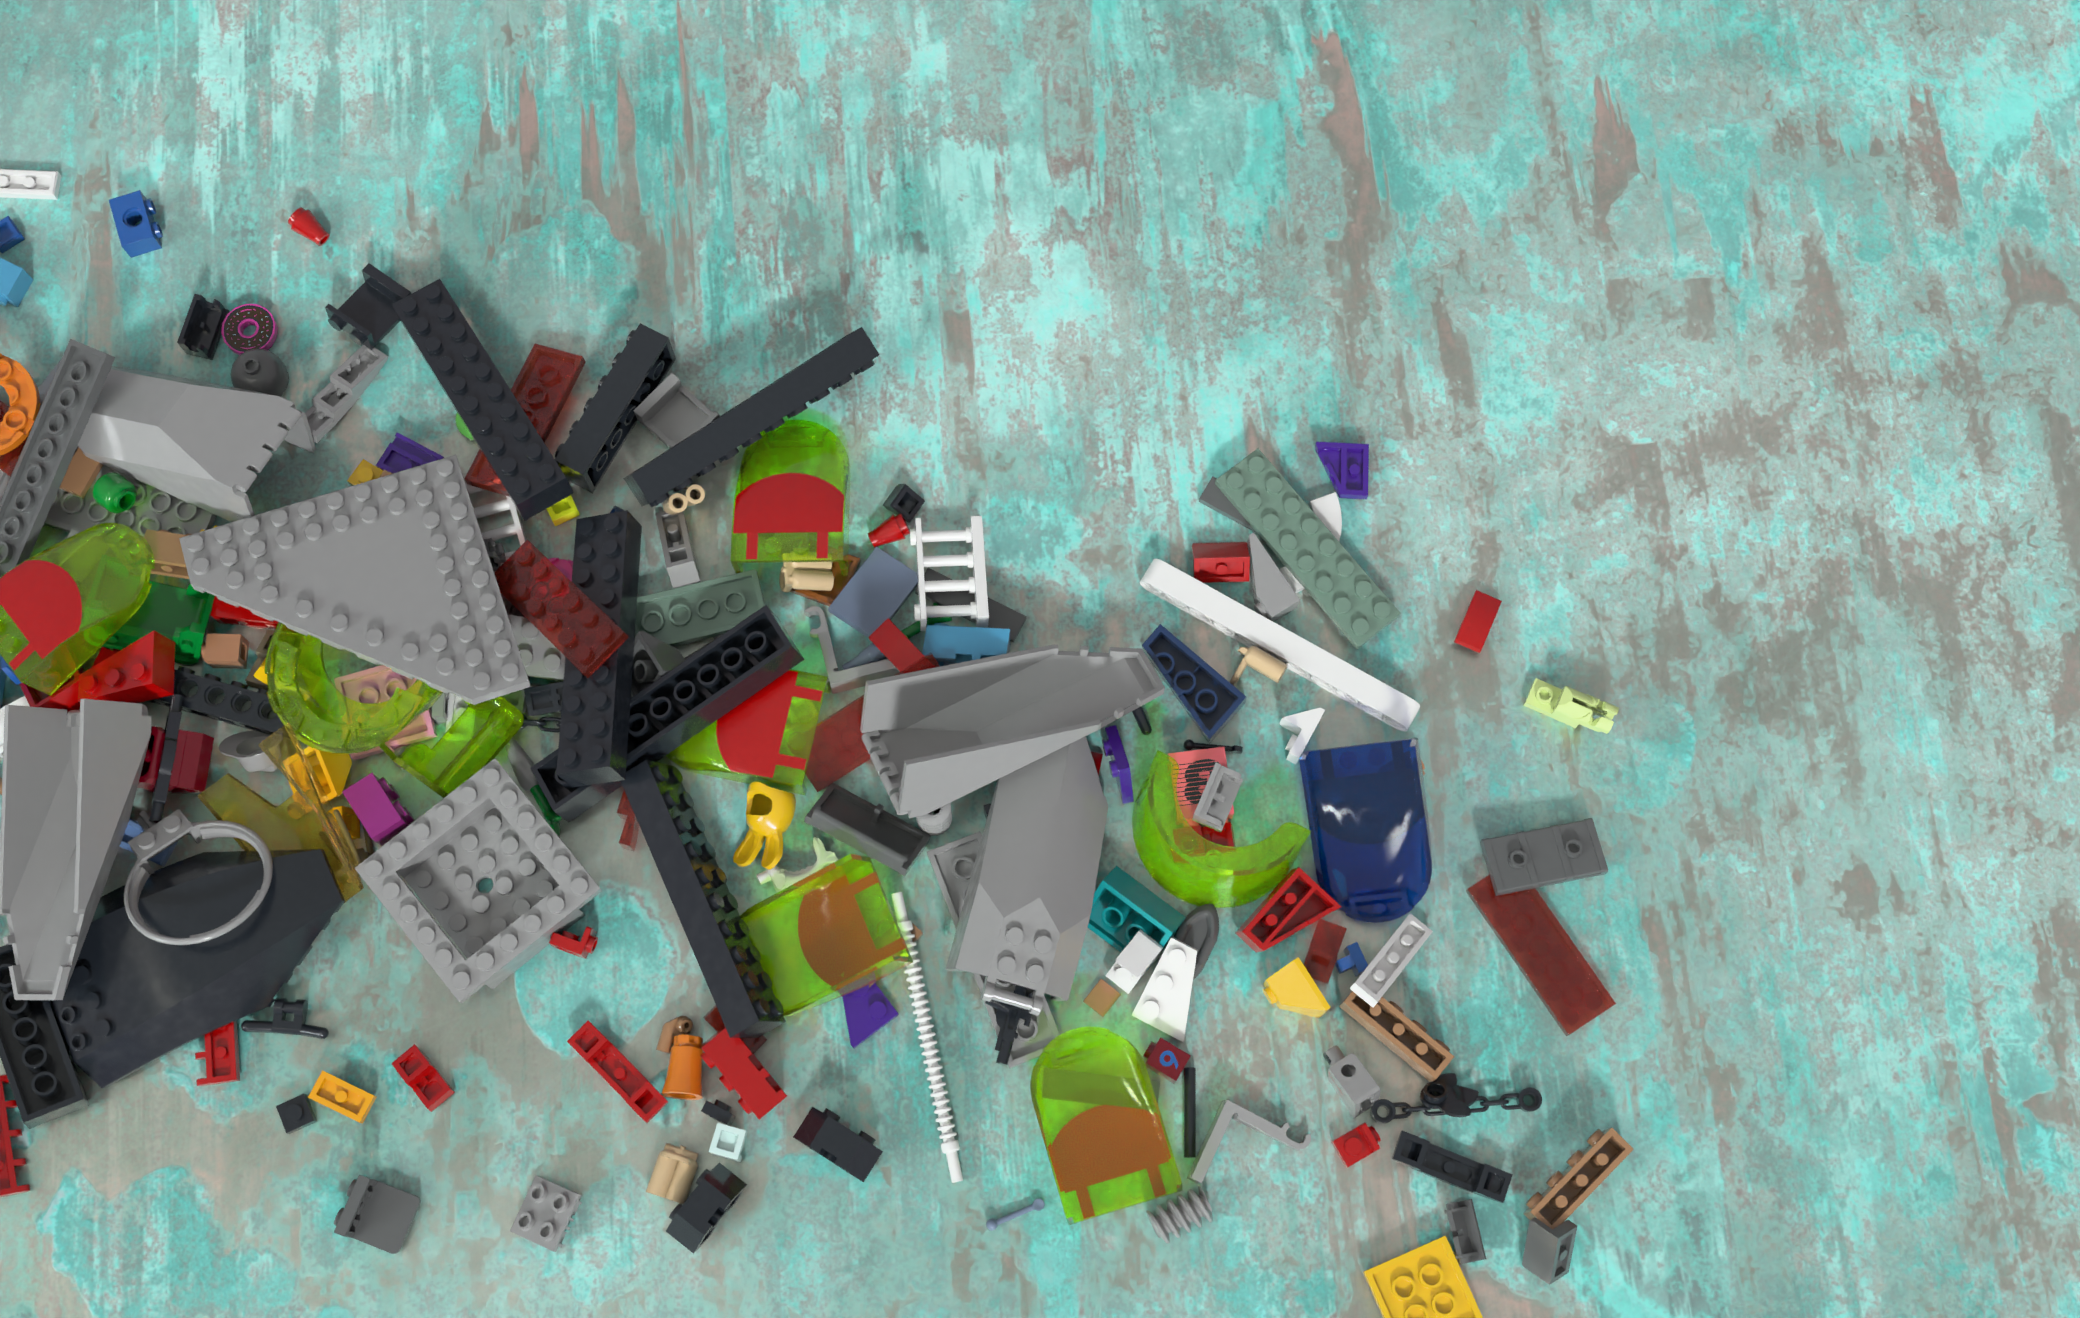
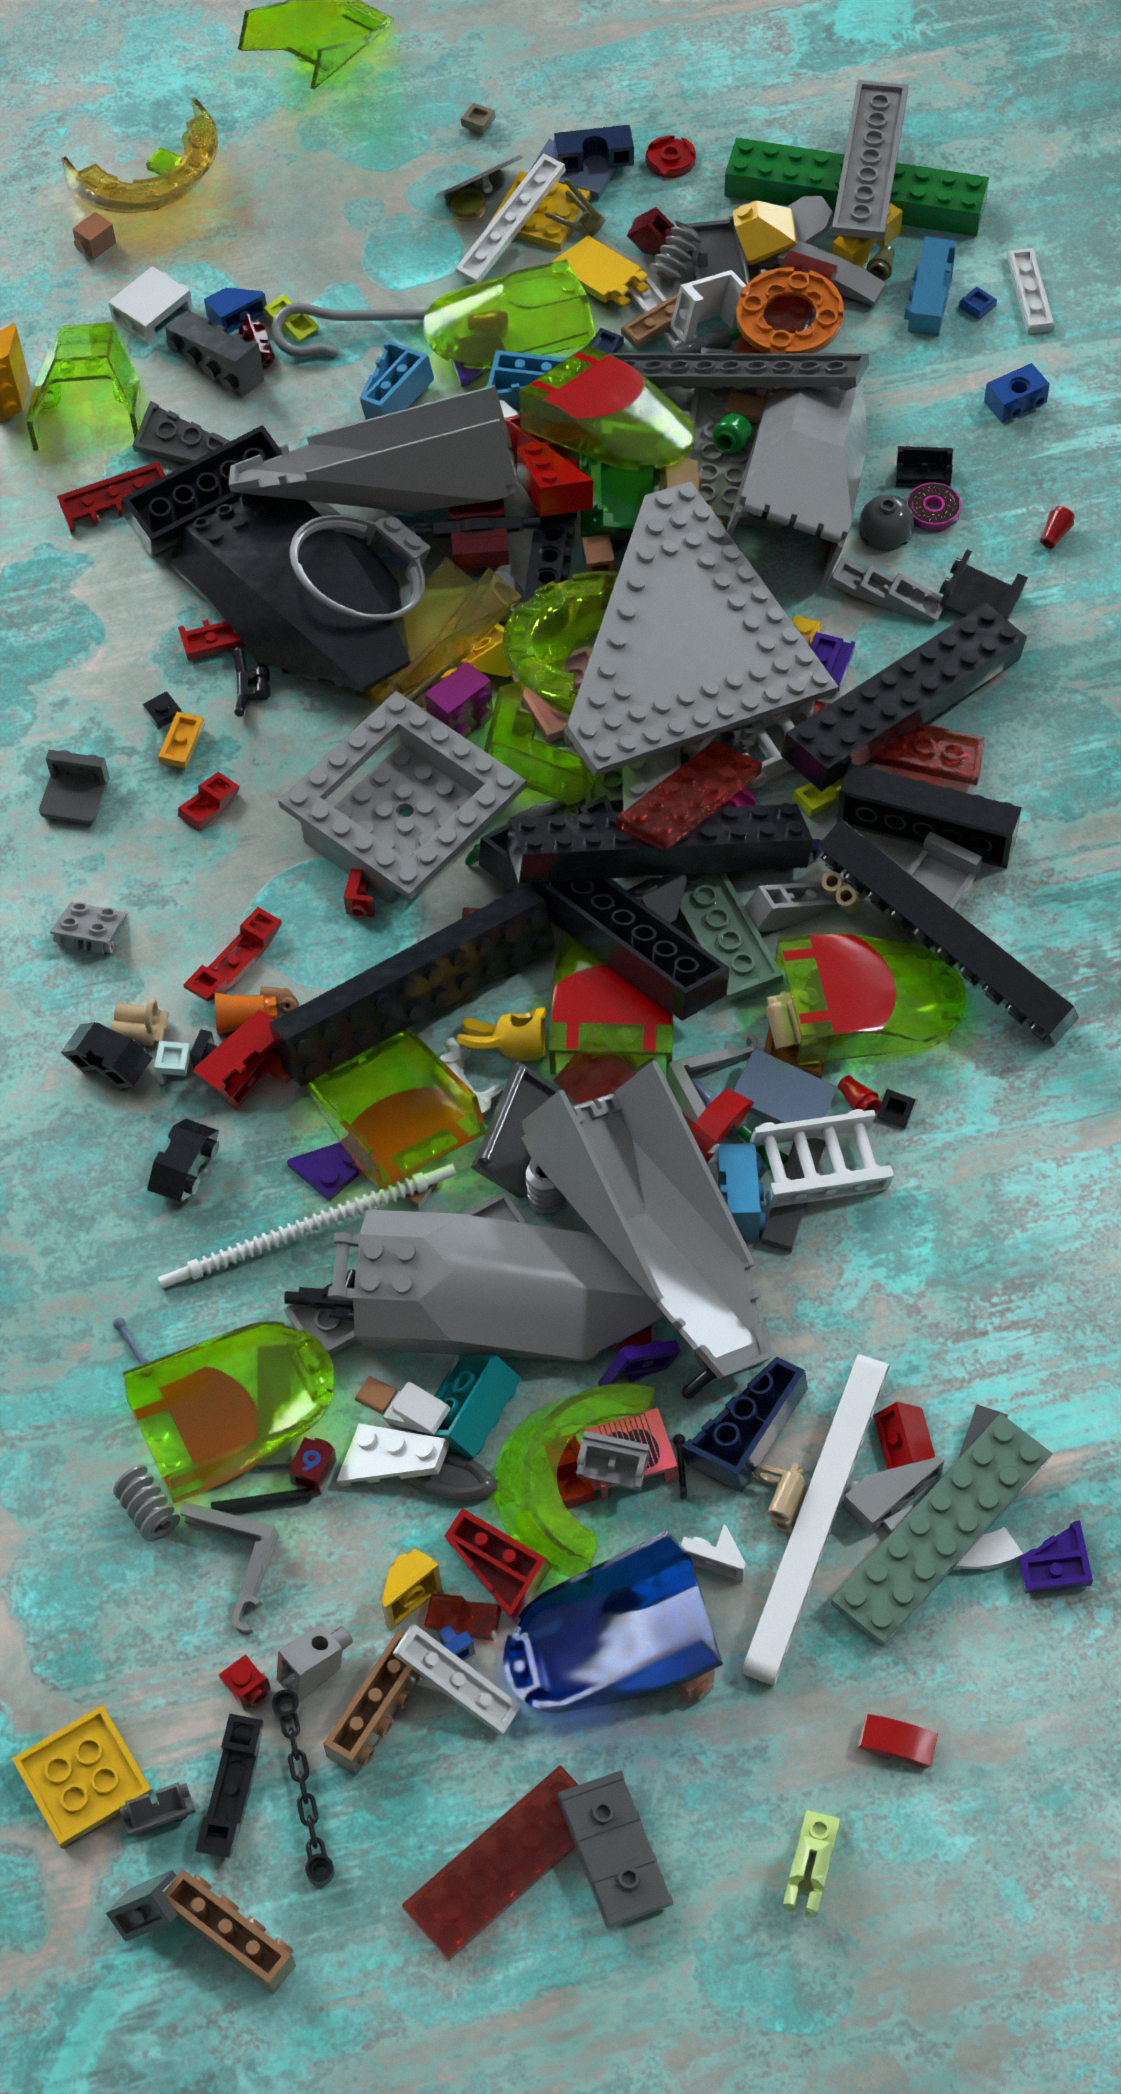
camera: 85 degrees right, 15 degrees down
black plate [1420,1073,1479,1118] -> none

